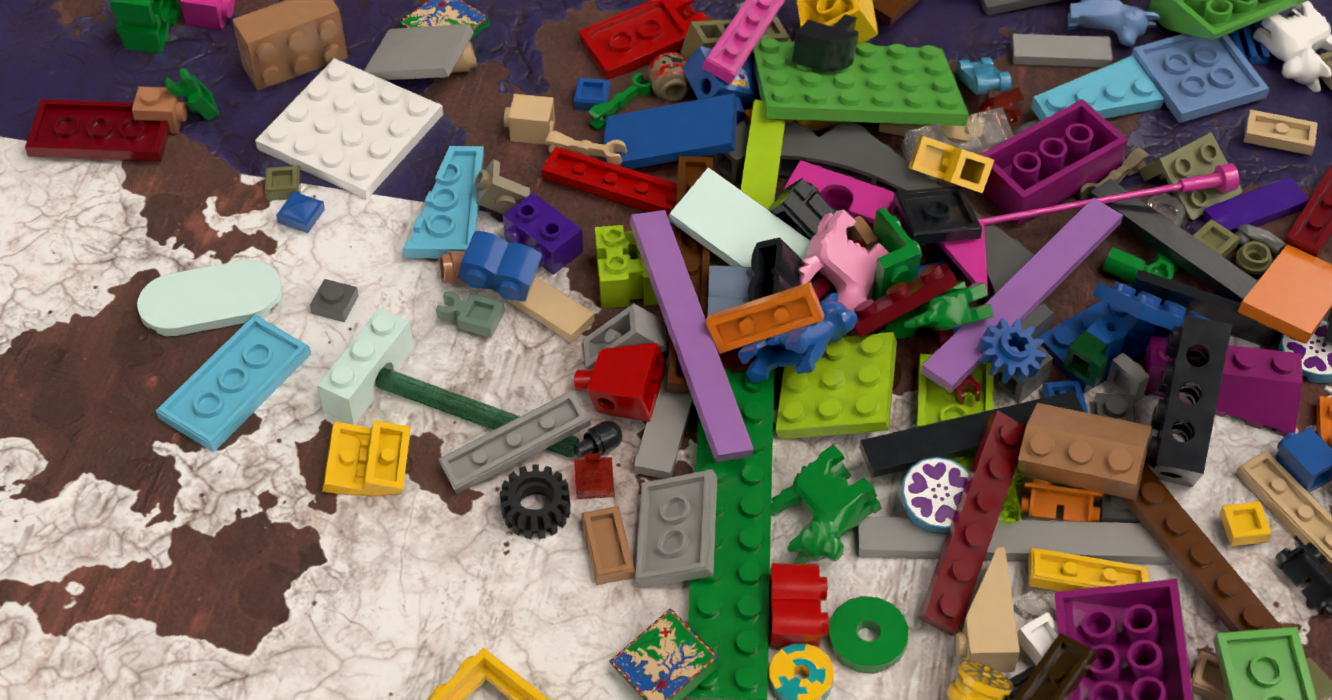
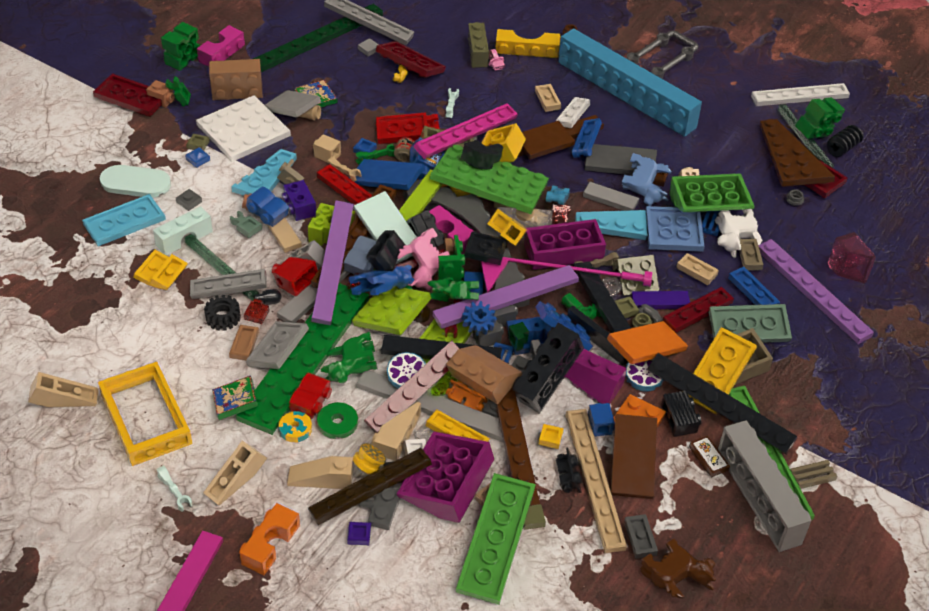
camera: 20 degrees right, 5 degrees down
orange plate [705,282,824,354] -> none
dark red plate [854,263,958,338] -> none

